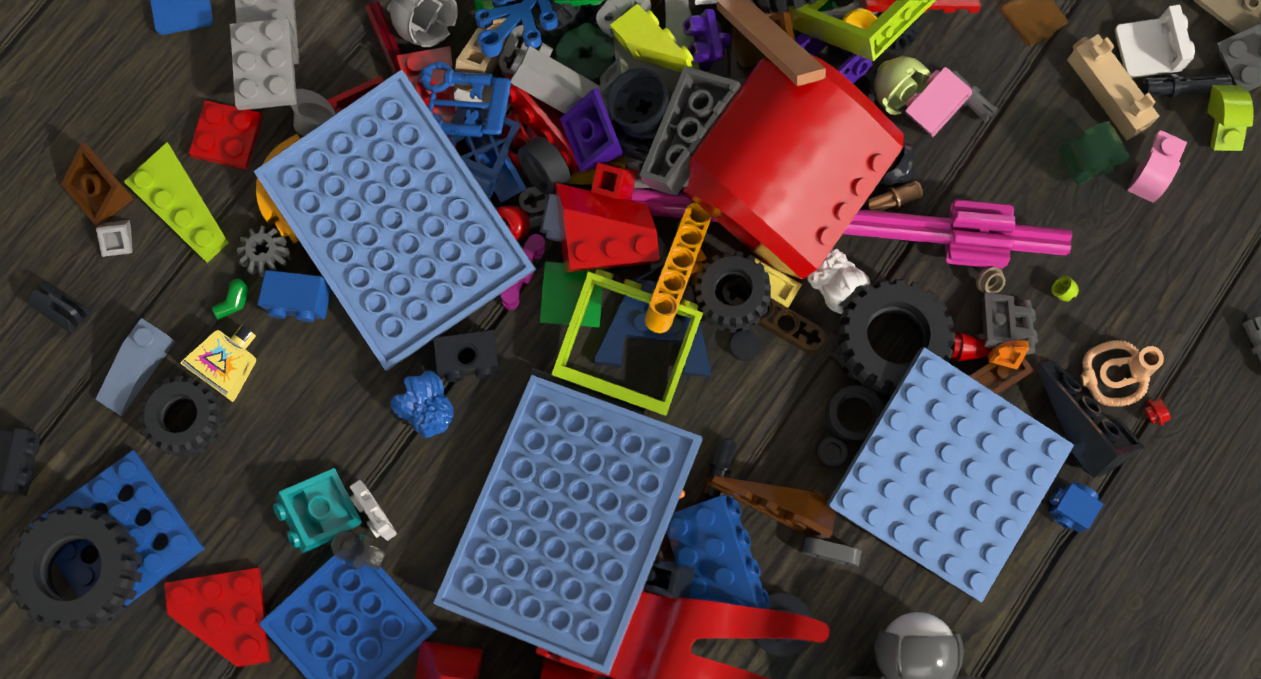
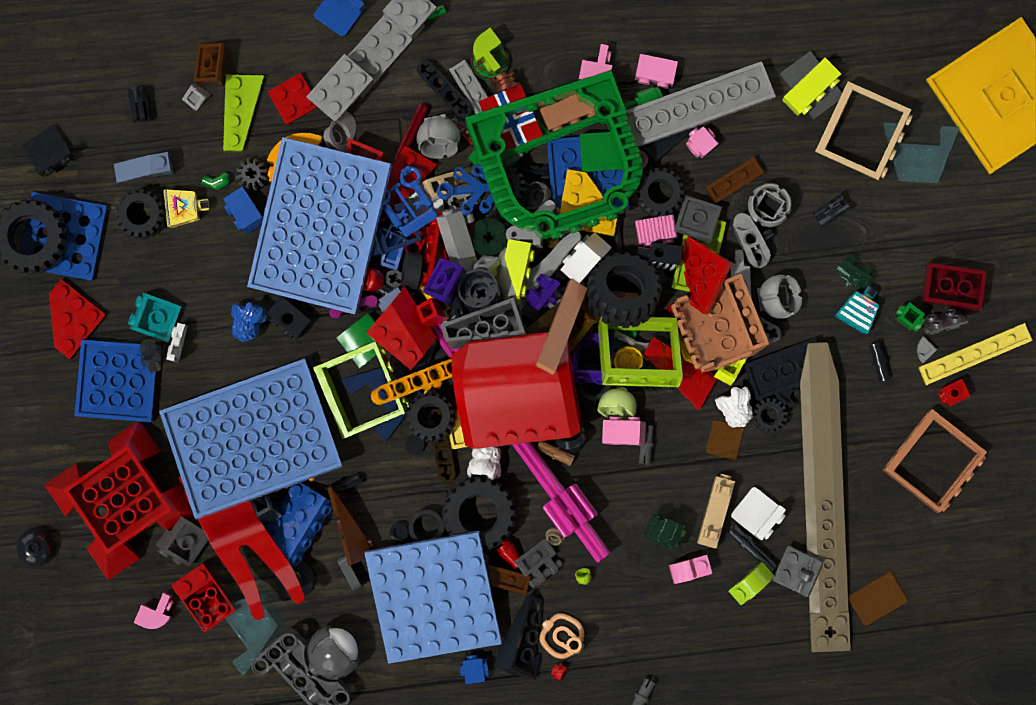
camera: 55 degrees right, 10 degrees up
orange tile [988,340,1029,369] -> none

